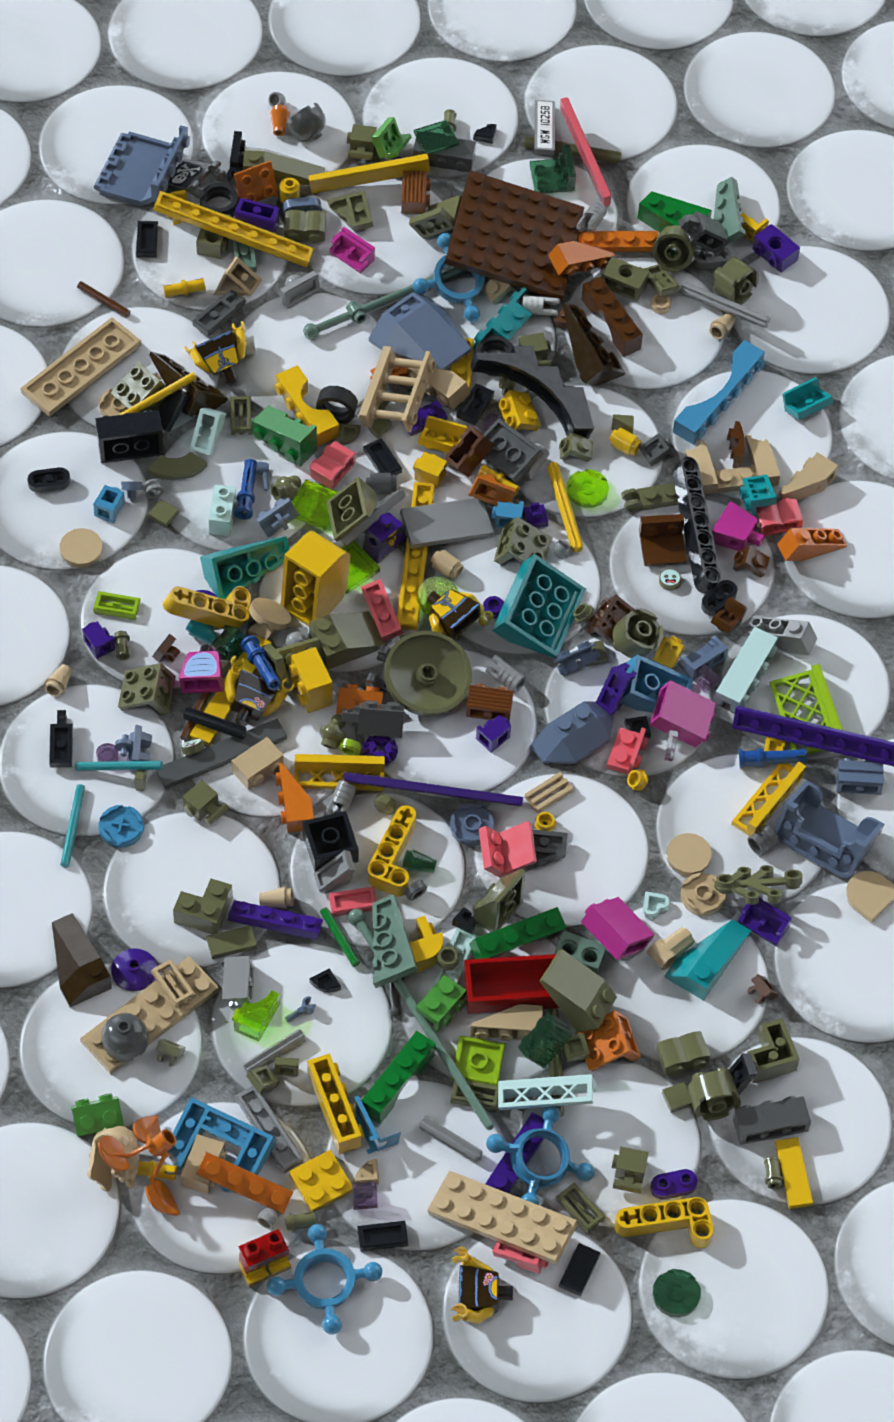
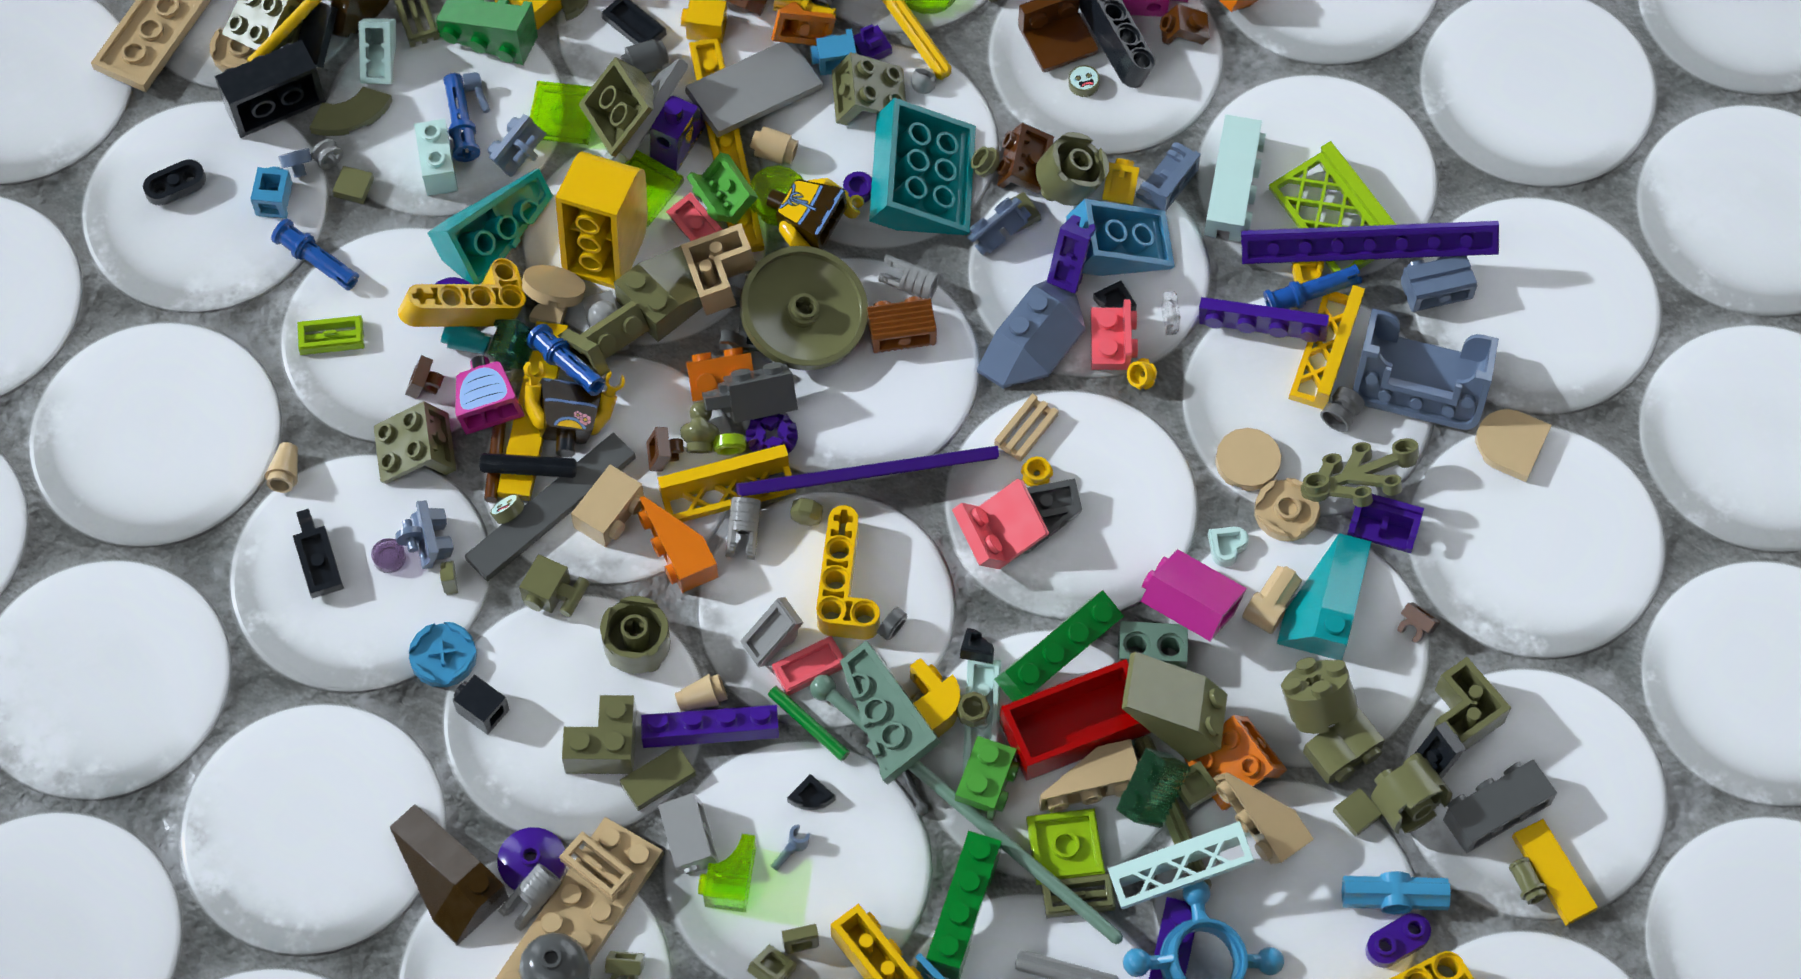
camera: 15 degrees left, 5 degrees up
tan tile [59,528,103,568] -> none
teal bar [60,784,85,867] -> none
teal bar [75,761,163,771] -> none
dark purple brick [82,621,115,659] -> none
olive pin [113,631,130,660] -> none
light grey axle [243,1029,306,1074] -> none
olive animal [271,475,301,501] -> none
yellow brick [289,647,333,713] -> none
black brick [302,811,359,872] -> none
coral brick [310,441,356,490] -> none
clear green cone [402,849,437,873] -> none
sand blue tile [450,803,495,846] -> none
olive slope [472,869,526,932] -> none
dark purple brick [476,715,511,753] -> none
olive brick [611,1146,648,1194] -> none
dark pink brick [650,680,716,748] -> none
clear purple tile [697,664,722,693] -> none
black plate [701,580,738,616] -> none
reddish brown bracket [710,597,747,634] -> none
light grey slope [744,616,818,655] -> none
none -> blue pin [271,218,359,291]
none -> black brick [452,674,509,735]
none -> light grey hinge [498,863,562,931]
none -> olive brick [600,596,671,674]
none -> reddish brown tile [646,427,684,472]
none -> tan brick [681,223,756,316]
none -> bright green bracket [687,152,758,224]
none -> dark purple plate [1199,297,1329,342]
none -> tan slope [1213,772,1314,864]
none -> olive brick [1281,657,1358,734]
none -> dark azure piece [1341,871,1451,915]

